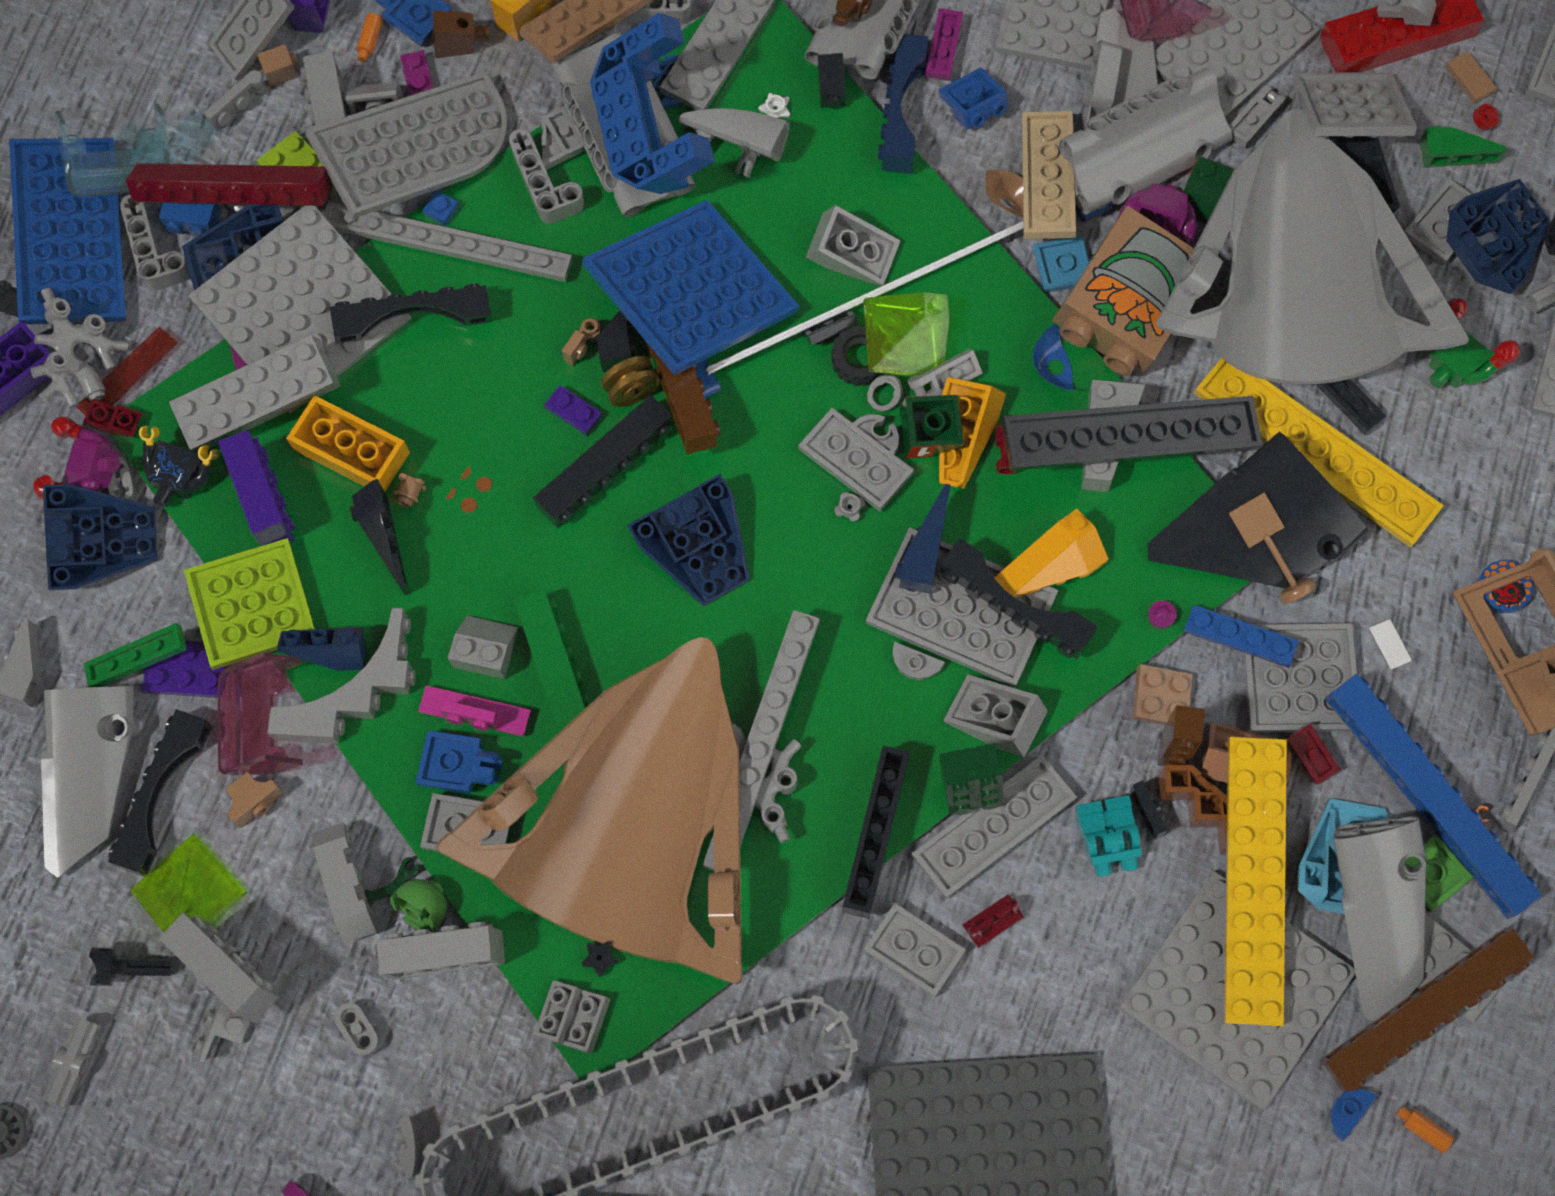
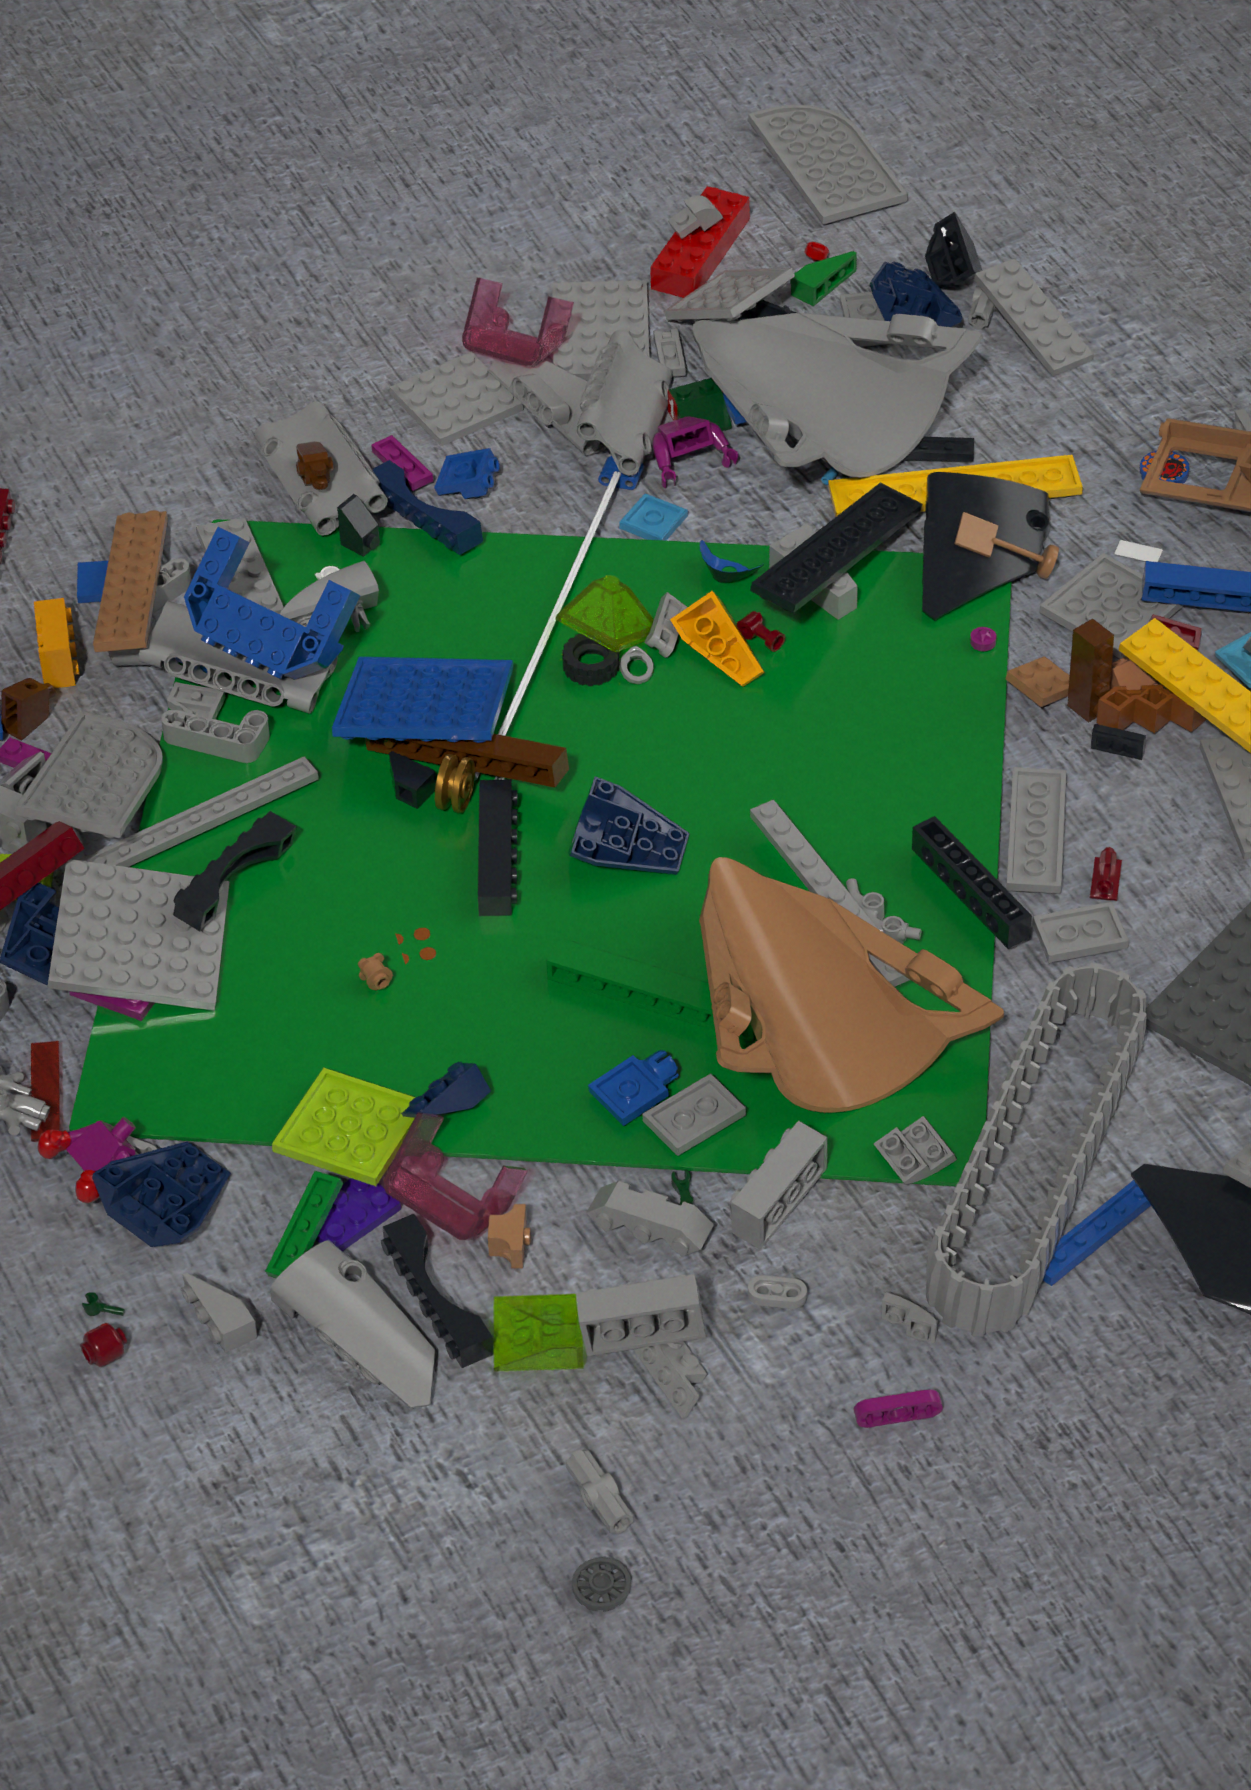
camera: 50 degrees left, 25 degrees down
dark red slope [83,399,143,438] -> none
black piece [89,947,172,986] -> none
black torso [139,425,219,507] -> none
light grey brick [169,335,341,452] -> none
dark purple brick [218,430,296,546] -> none
light grey arch [267,608,416,744] -> none
light orange brick [286,395,410,491] -> none
black wedge [350,479,410,595] -> none
bright green cylinder [390,879,447,932] -> none
dark pink bracket [419,686,531,737] -> none
blue plate [423,191,459,226] -> none
light grey slope [448,616,519,679] -> none
dark purple plate [544,385,602,436] -> none
medium nougat plate [562,319,601,366] -> none
black plate [581,941,618,977] -> none
light grey plate [798,408,914,512] -> none
black plate [802,310,859,345] -> none
light grey slope [806,205,900,286] -> none
light grey plate [835,492,865,522] -> none
light grey plate [866,527,1058,688] -> none
light grey plate [892,642,945,681] -> none
dark blue slope [895,484,950,594] -> none
dark green slope [900,395,964,458] -> none
dark green brick [939,743,1004,815] -> none
black arch [940,538,1098,660] -> none
light grey slope [944,675,1048,758] -> none
medium nougat piece [985,169,1023,218] -> none
light orange wedge [994,509,1108,598] -> none
tan plate [1022,111,1076,239] -> none
brick [1052,205,1194,377] -> none
teal hips [1075,795,1142,877] -> none
blue plate [1184,605,1299,668] -> none
green torso [1428,298,1520,388] -> none
medium nougat tile [1445,51,1497,104] -> none

